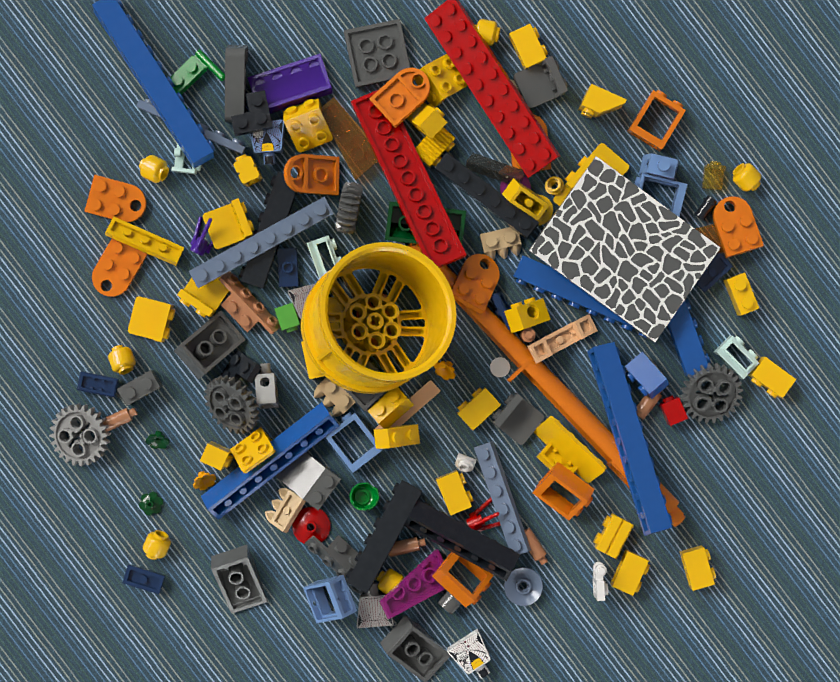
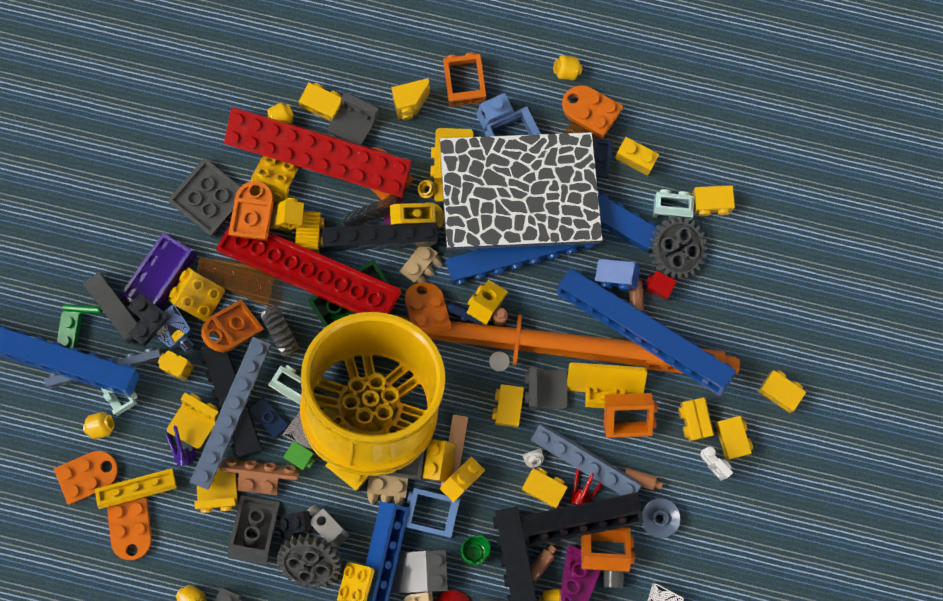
camera: 40 degrees left, 10 degrees down
yellow bracket [128,296,175,342] -> none
light orange plant [434,361,456,380] -> none
light nougat slope [527,314,598,363] -> none
black pin [694,195,717,221] -> none
clear yellow bracket [702,161,726,191] -> none

